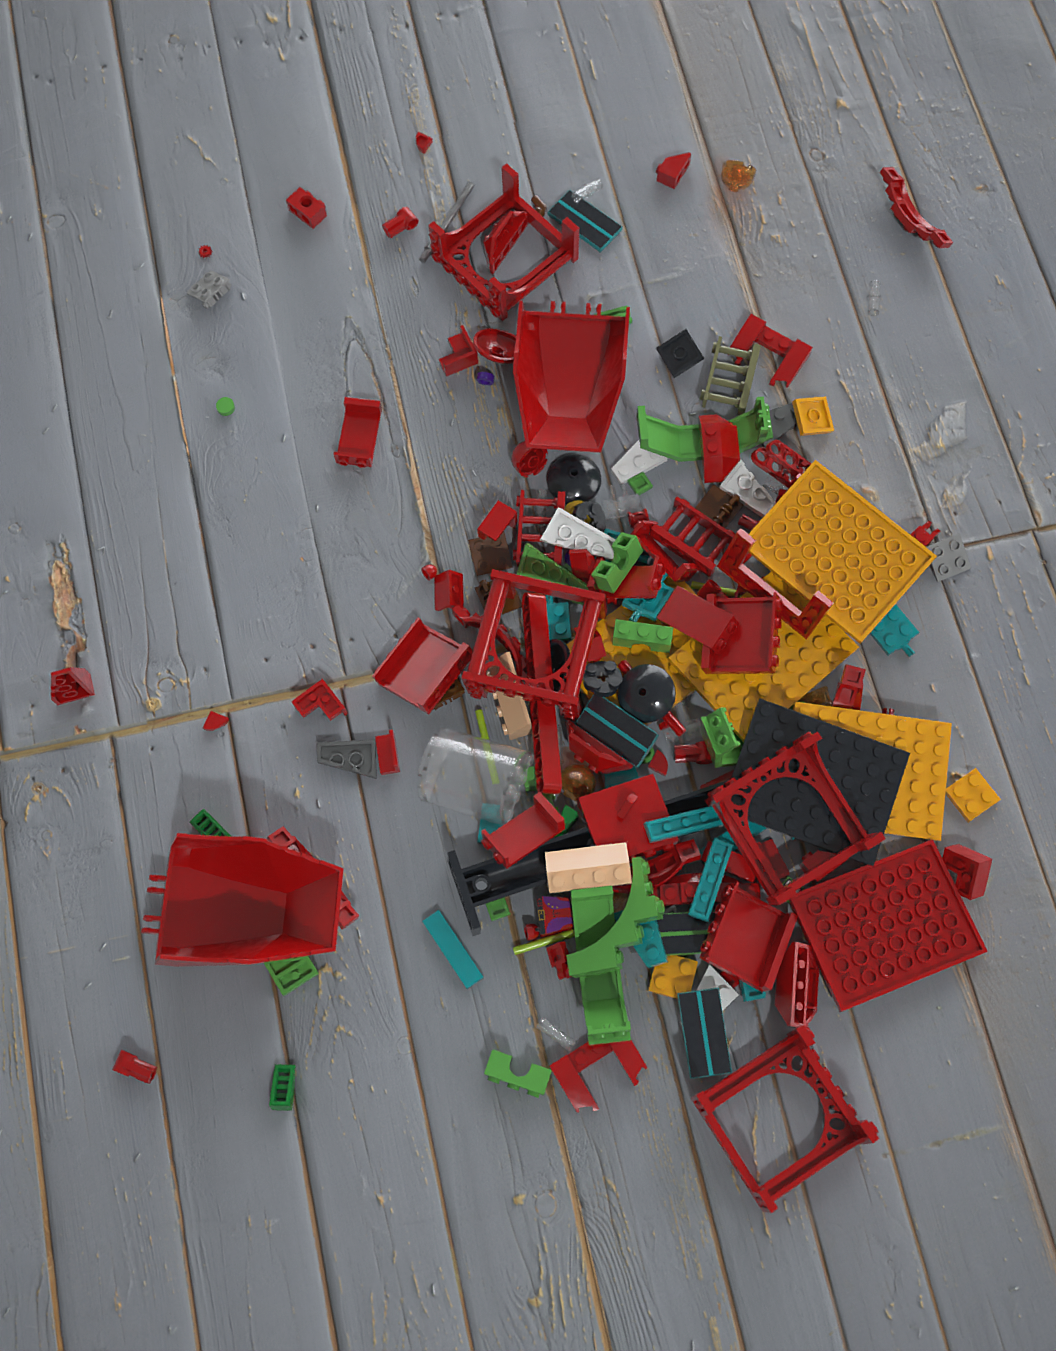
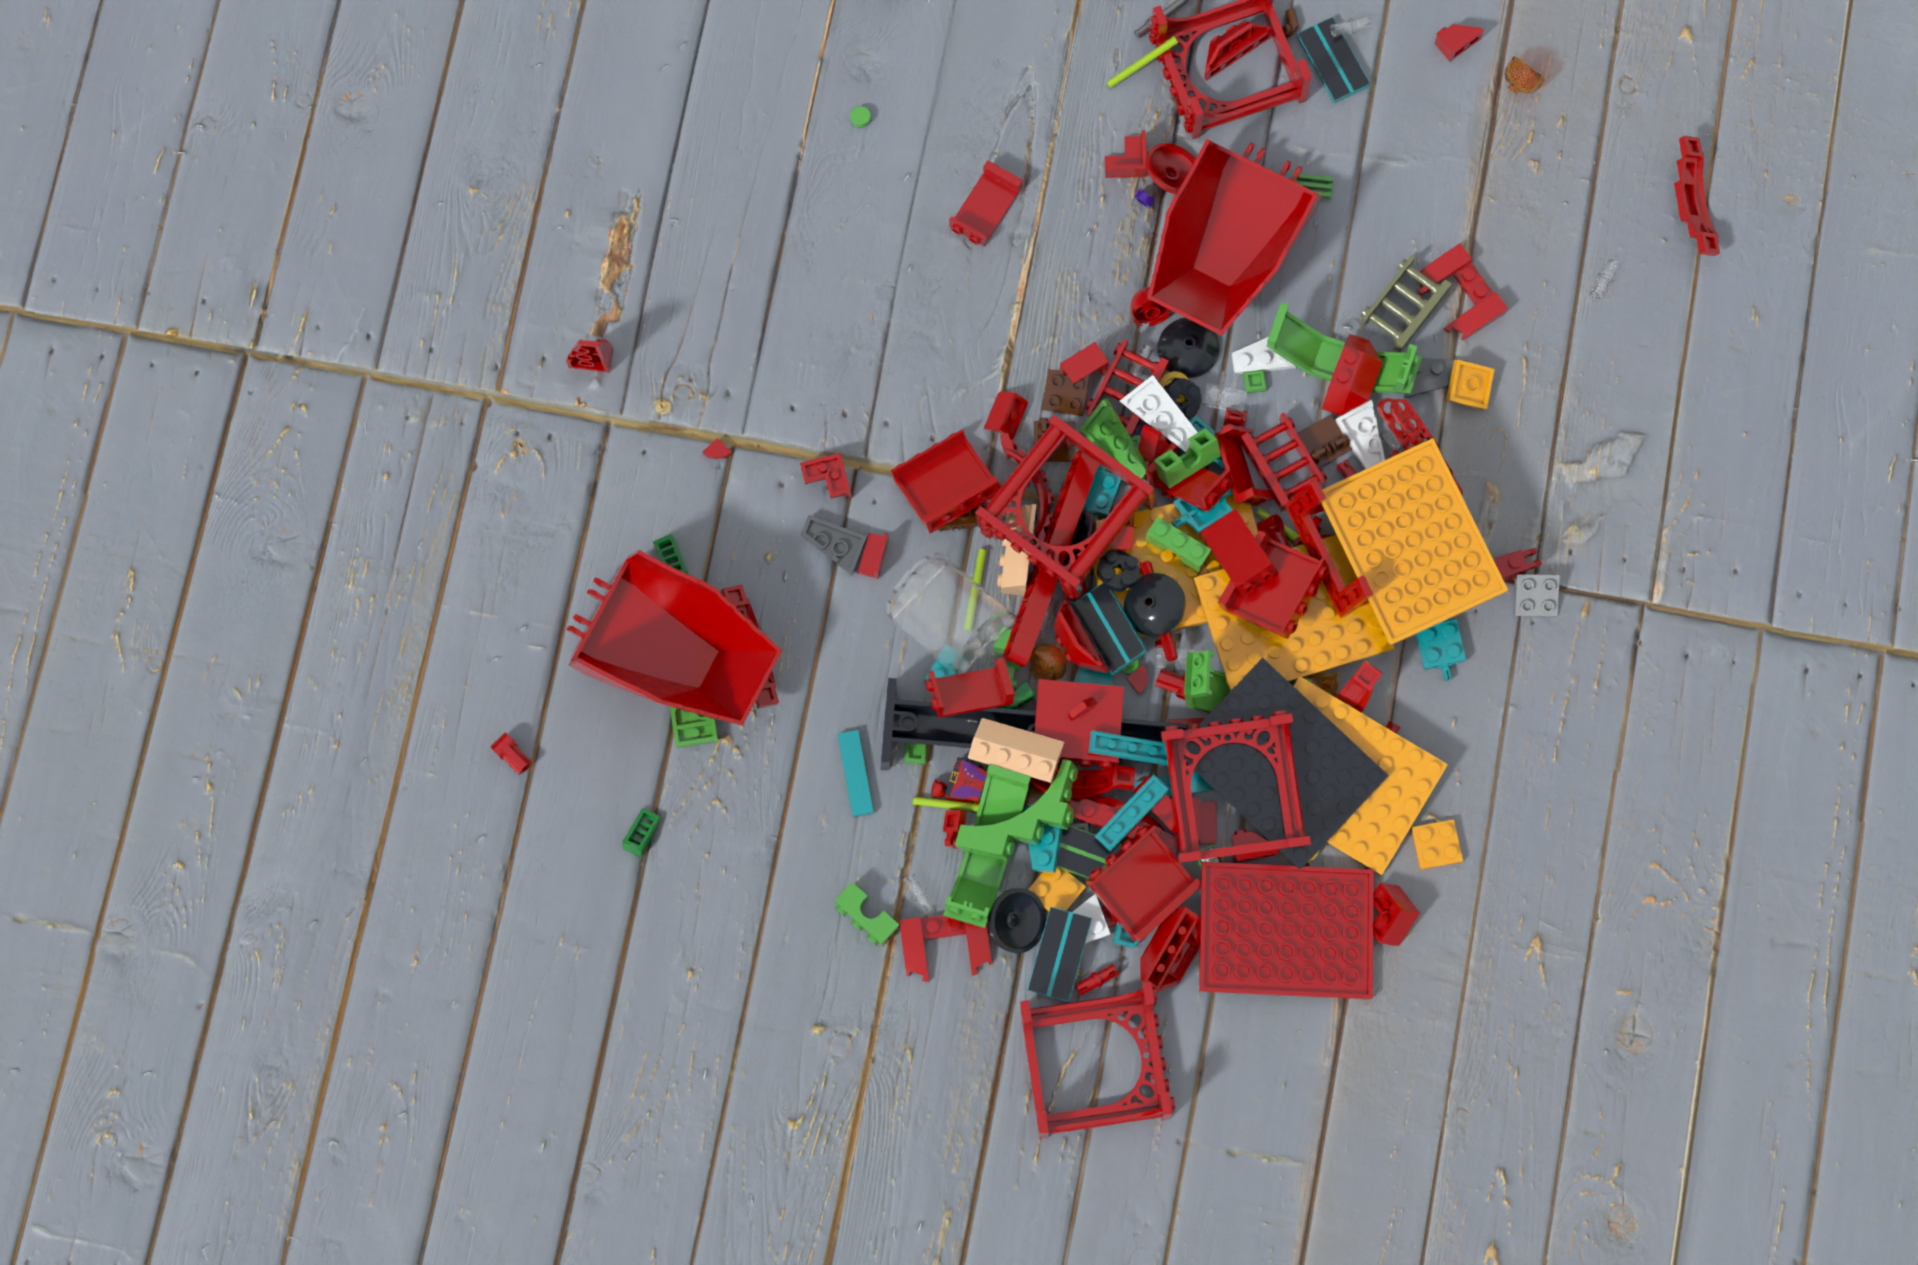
camera: 25 degrees right, 5 degrees up
red hinge [421,564,437,581] -> none
black hinge [656,329,705,378] -> none
none -> black dish [989,888,1046,953]
none -> red pin [1074,964,1119,996]
none -> lime bar [1106,36,1179,88]

